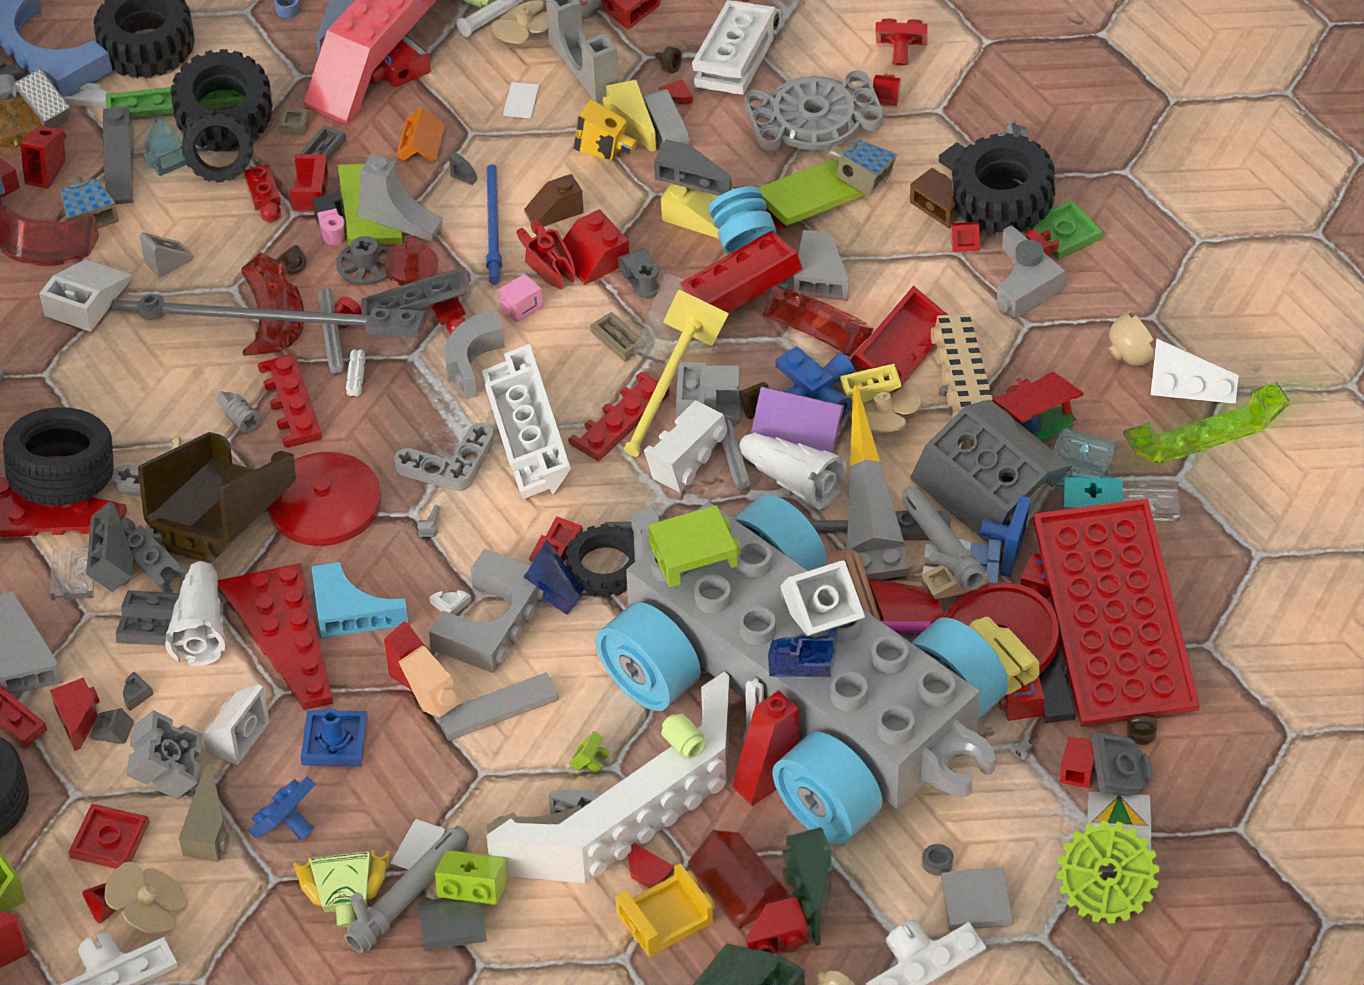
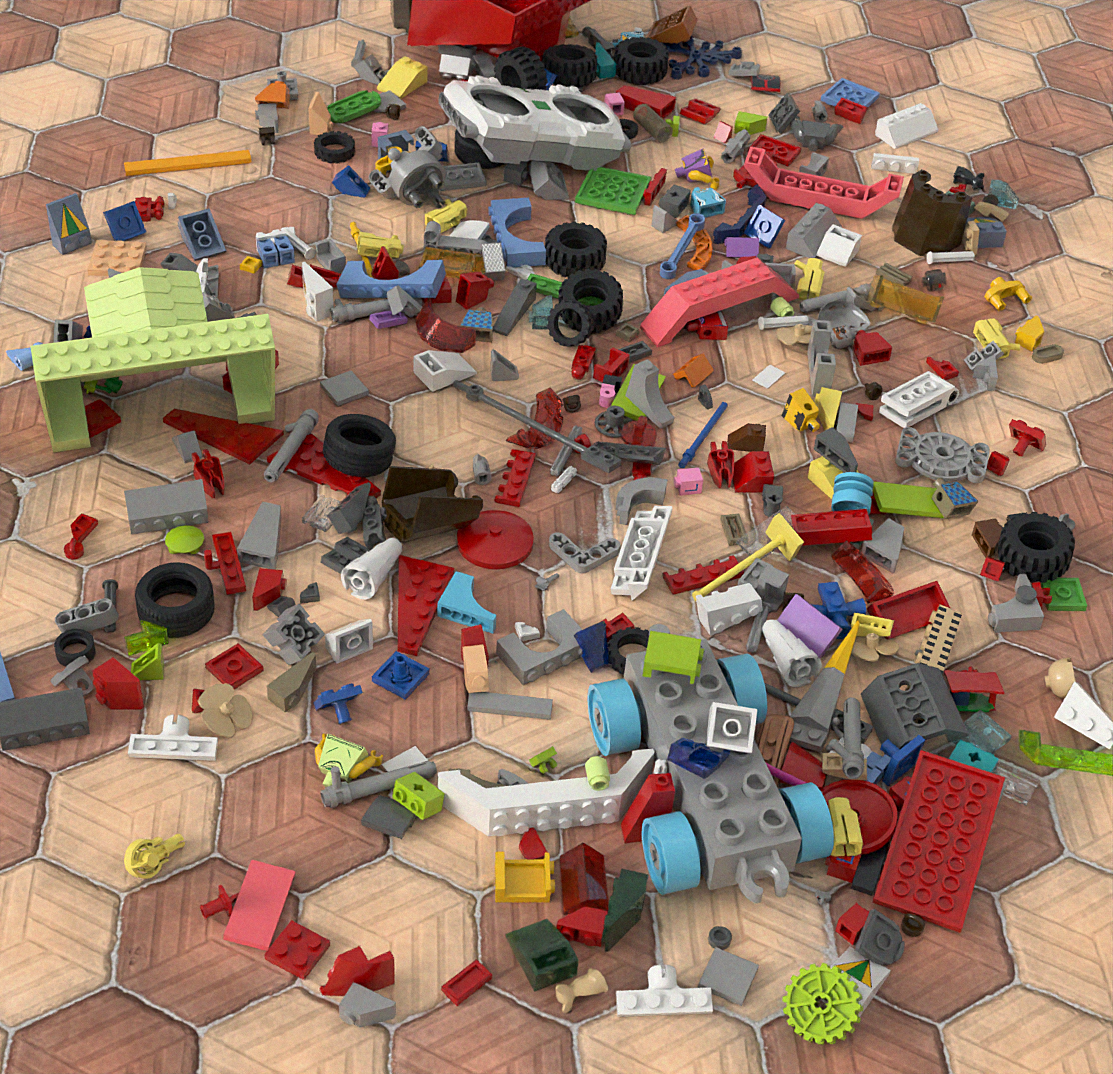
camera: 25 degrees right, 5 degrees down
none -> light grey piece [825,717,844,752]

